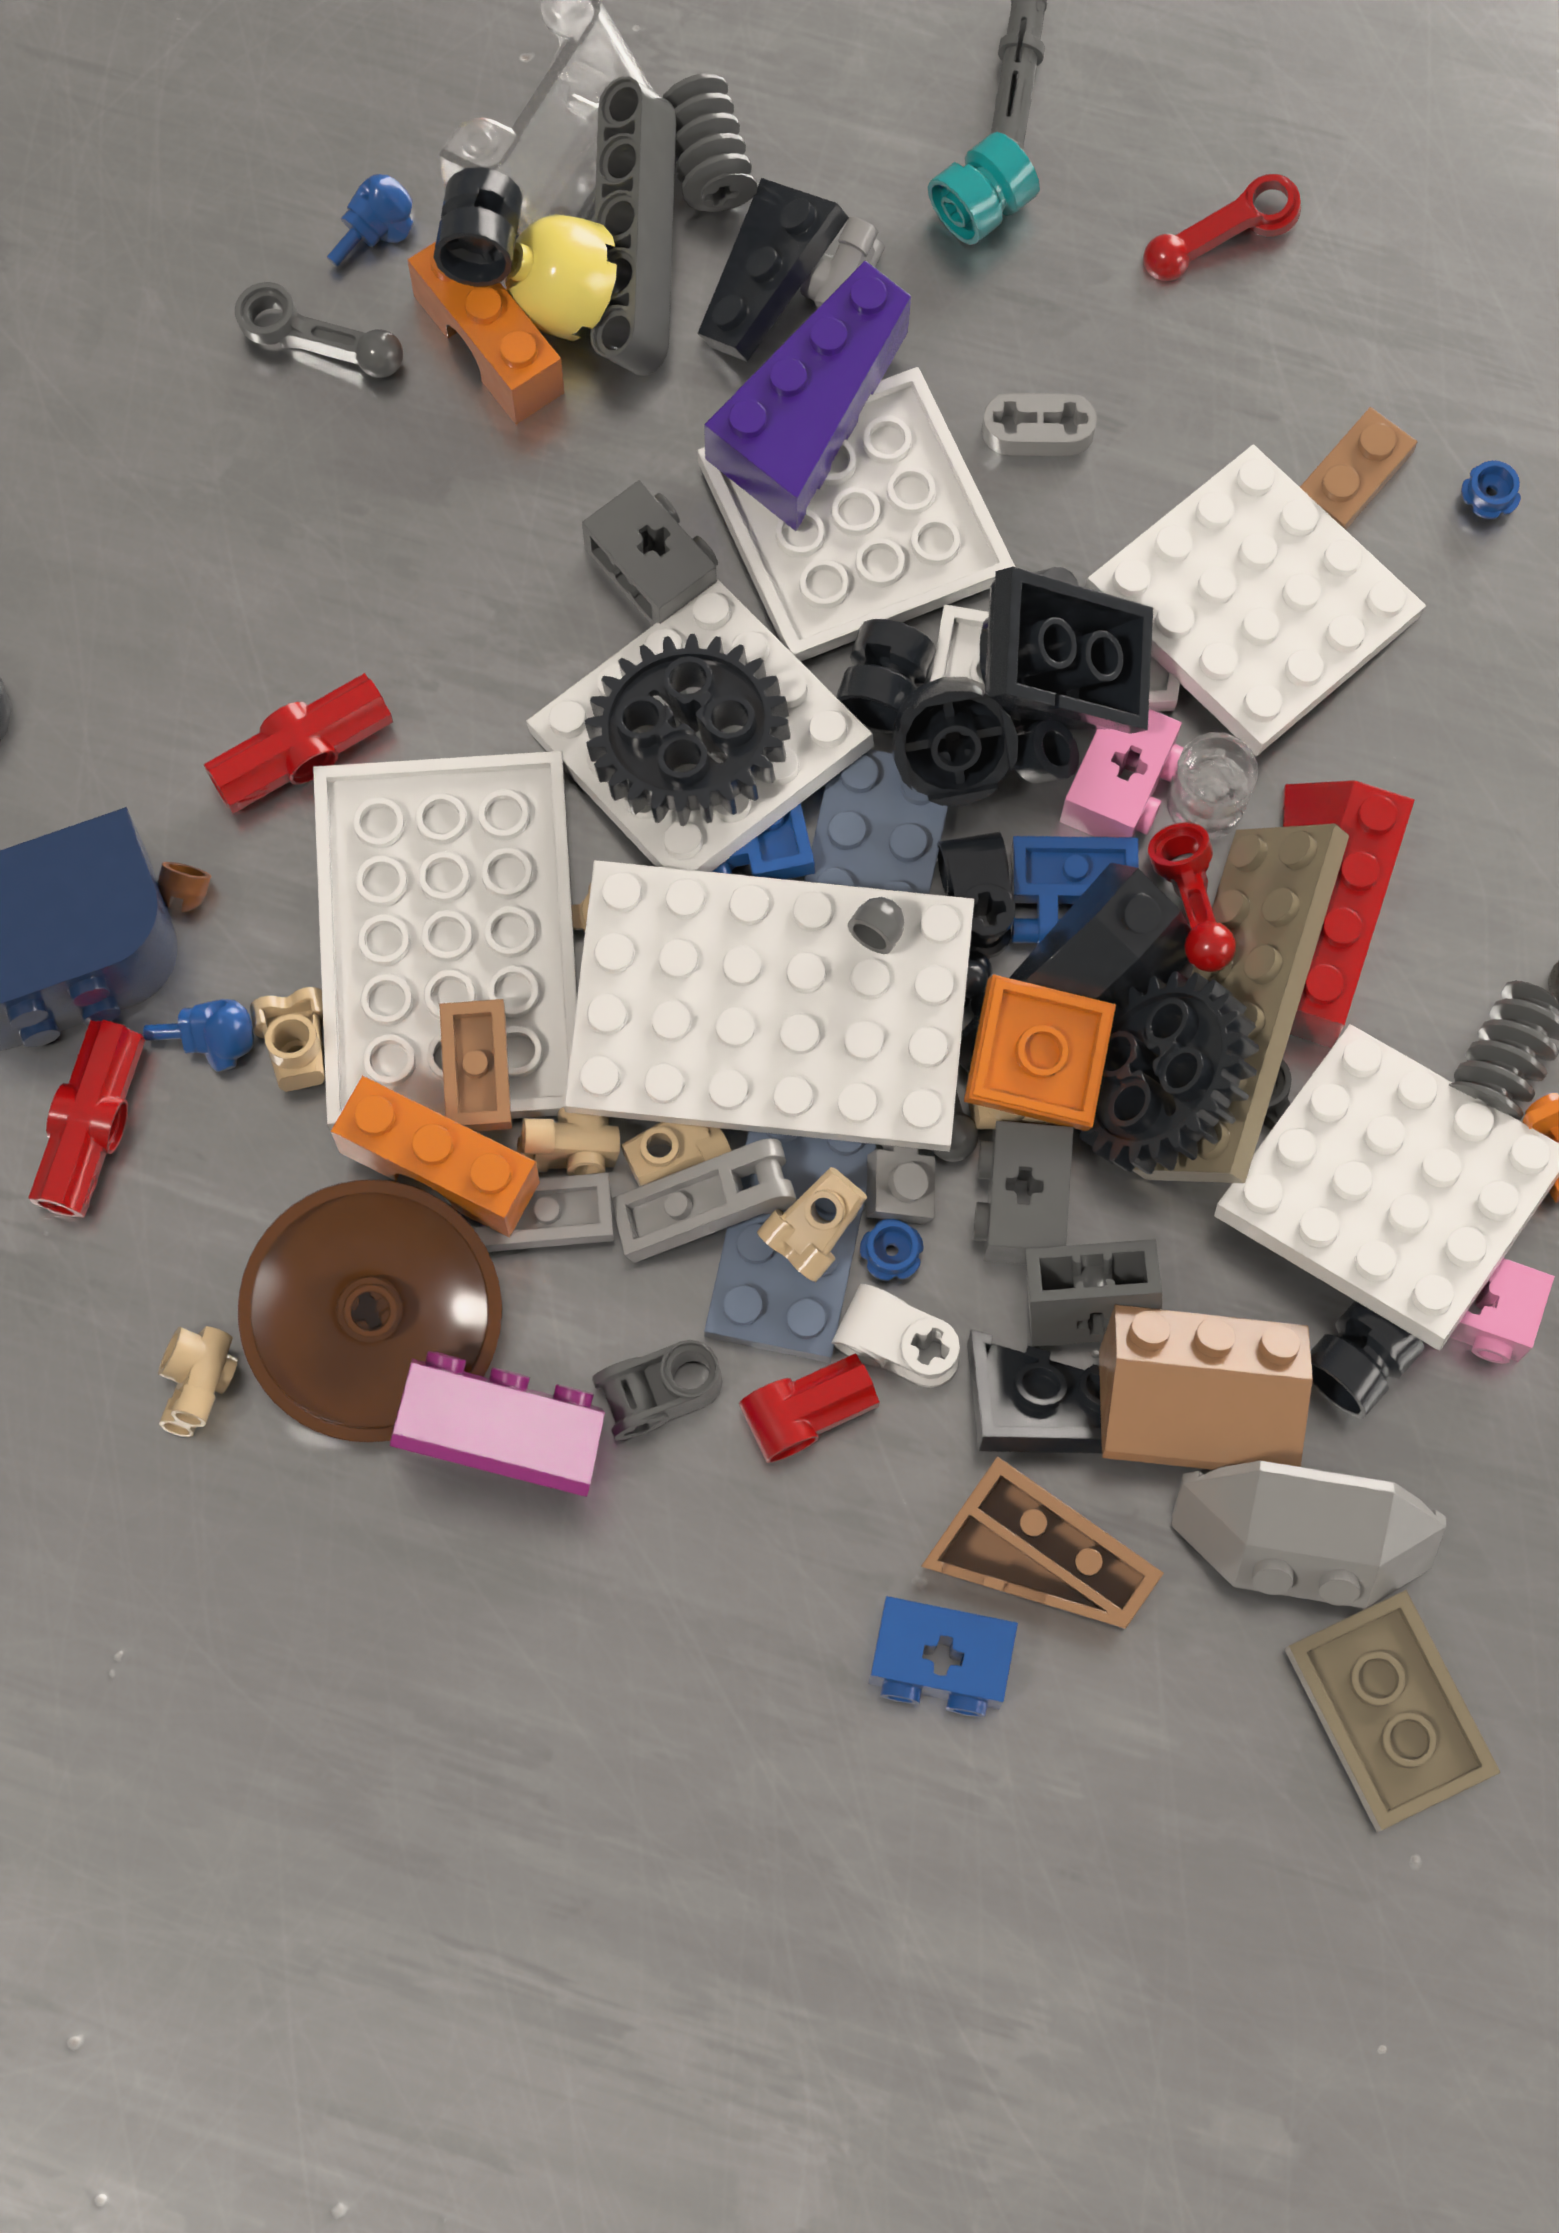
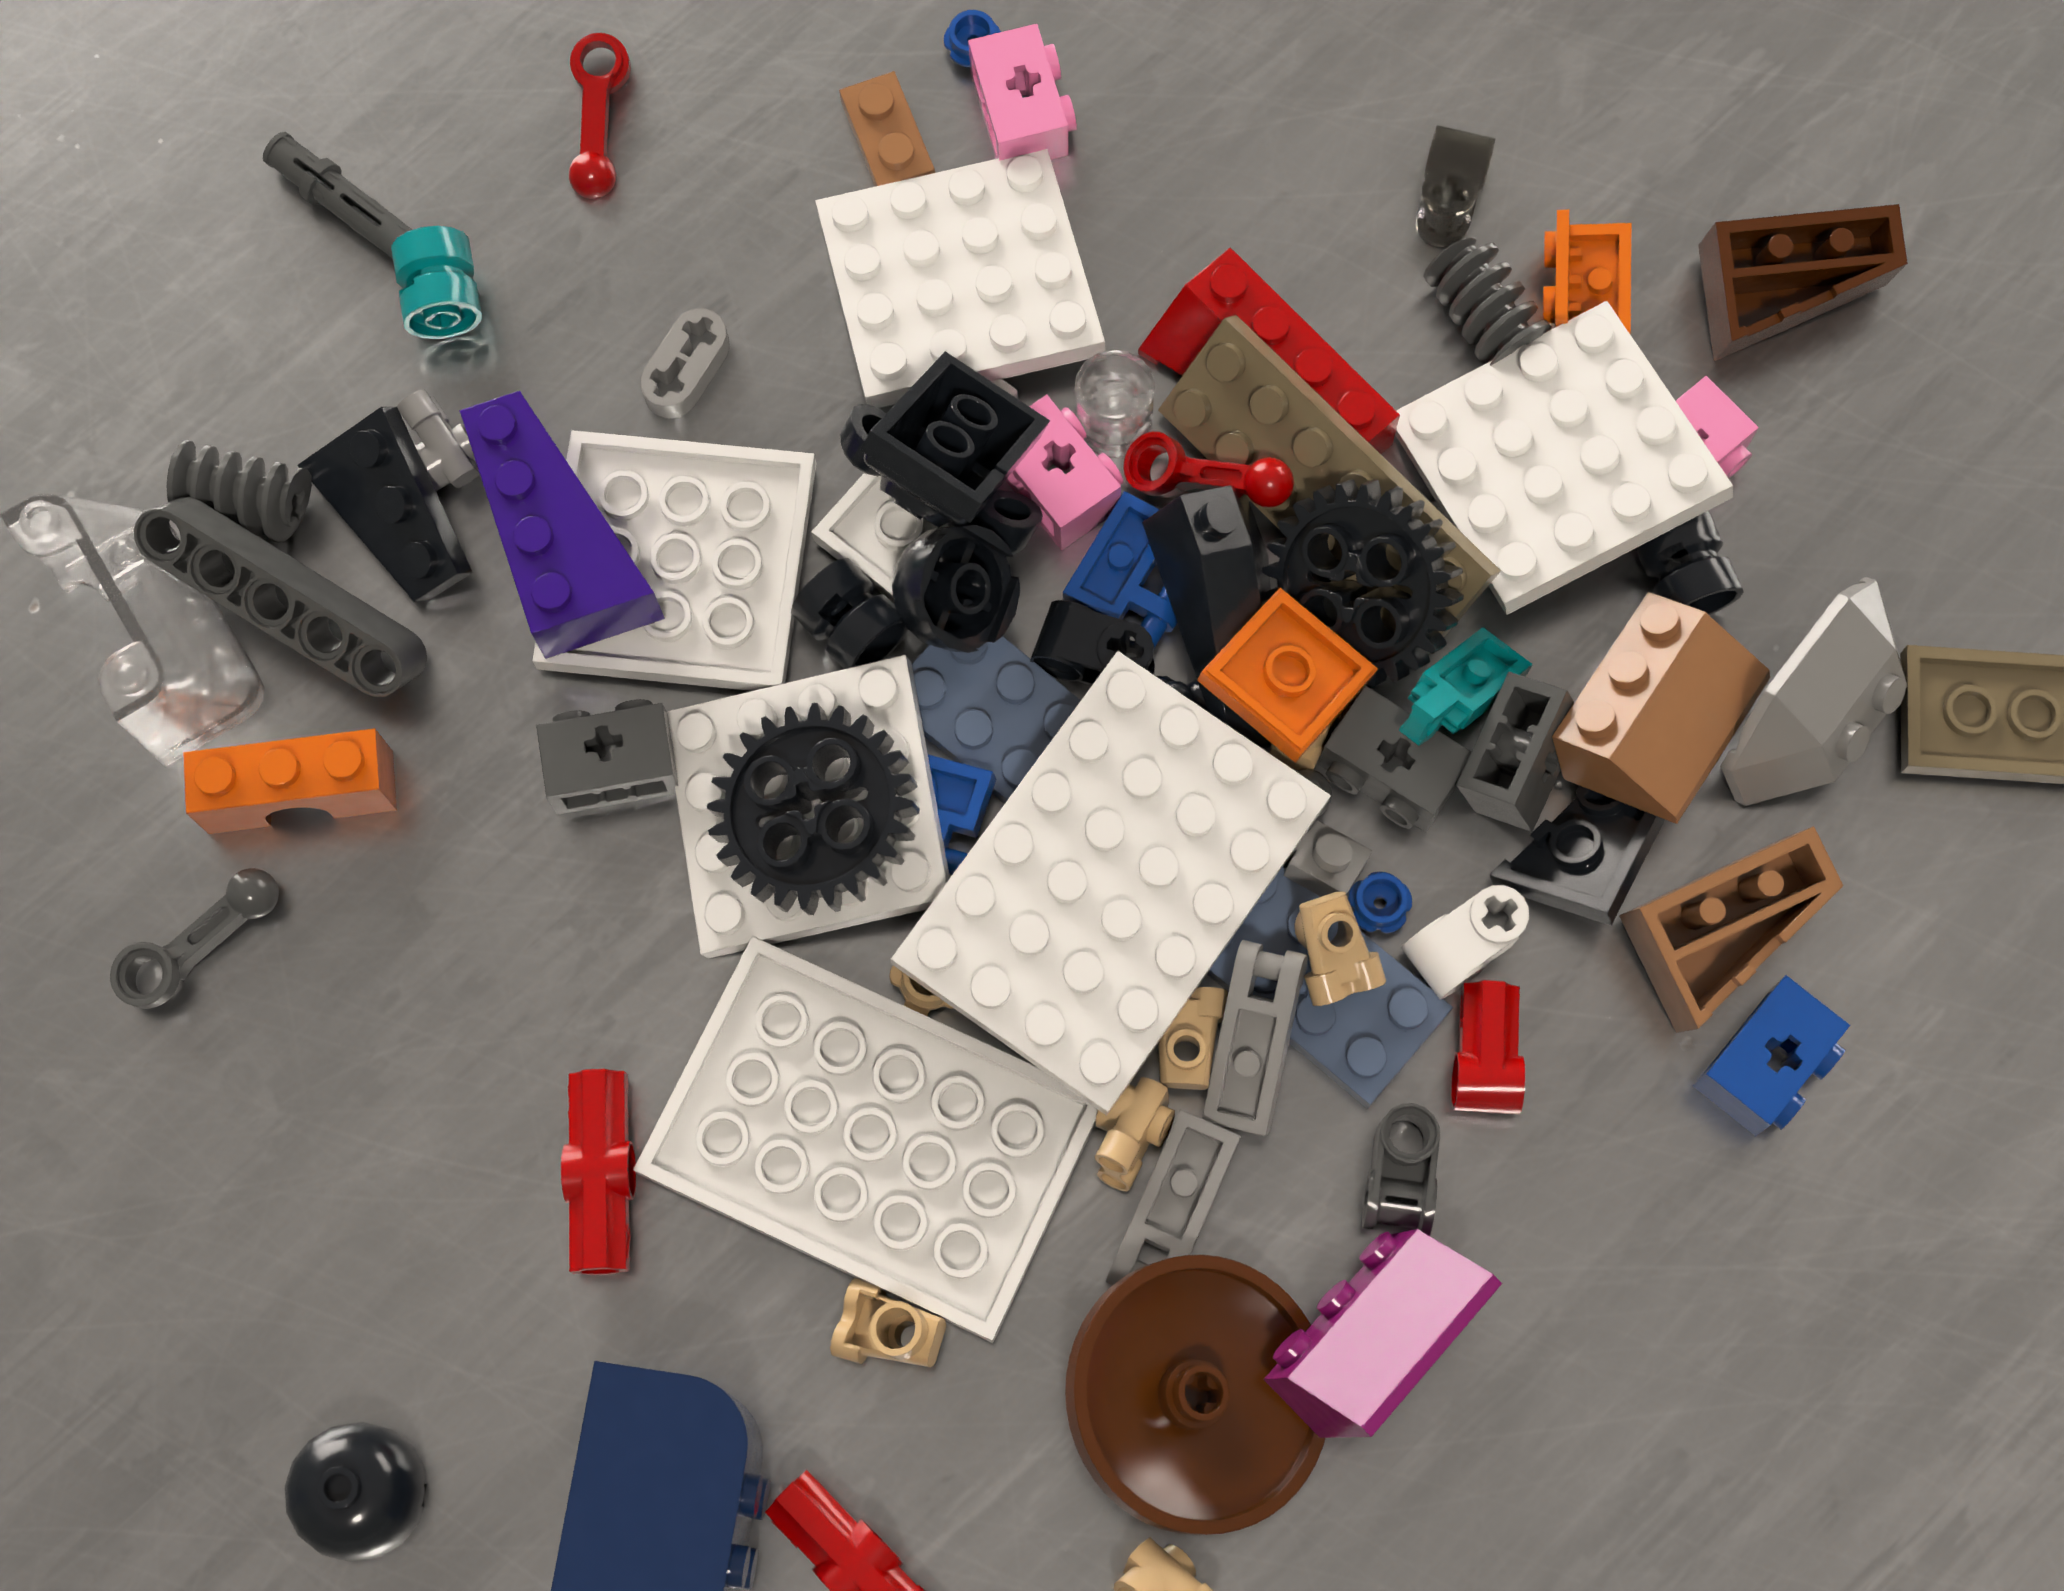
camera: 55 degrees left, 0 degrees up
blue piece [143,999,254,1072] -> none
dark orange hinge [157,862,211,912] -> none
blue piece [327,174,414,267] -> none
orange arch [331,1075,540,1238] -> none
black wheel [433,167,523,287] -> none
medium nougat plate [439,999,512,1132] -> none
light yellow cylinder [505,214,617,341] -> none
dark grey hinge [847,897,904,954] -> none
none -> bright pink brick [968,23,1077,161]
none -> teal hinge [1398,627,1533,746]

